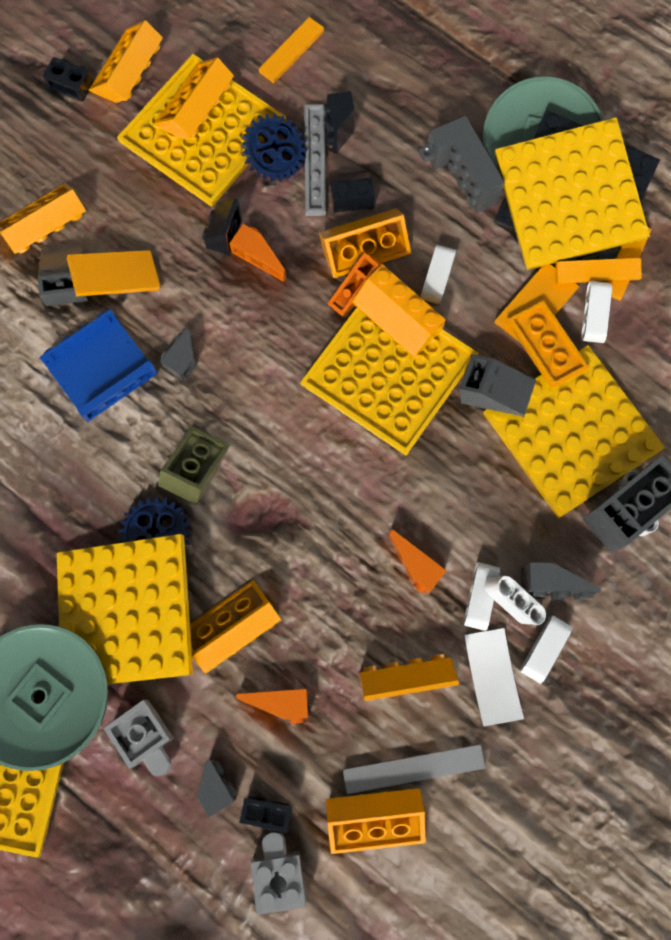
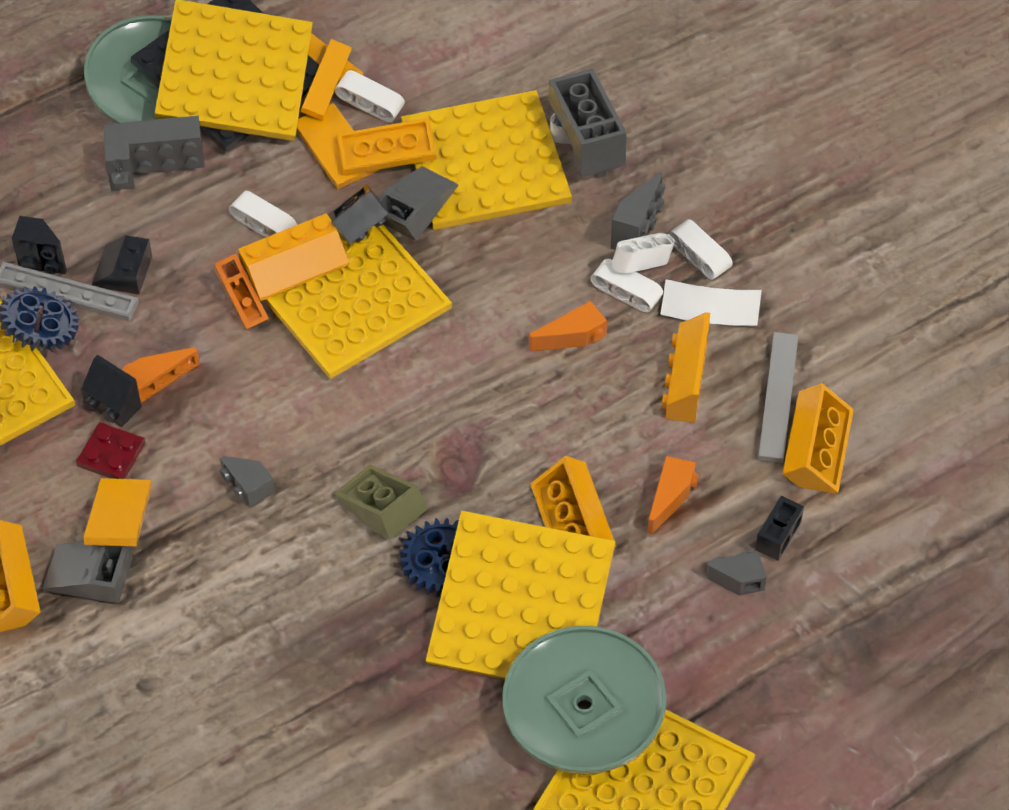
camera: 70 degrees left, 20 degrees down
blue panel [39,309,158,423] -> none
light grey brick [103,700,174,776] -> none
light grey brick [251,831,307,915] -> none
light orange slope [319,208,411,278] -> none
none -> dark red plate [76,422,145,479]
none -> black slope [329,184,388,244]

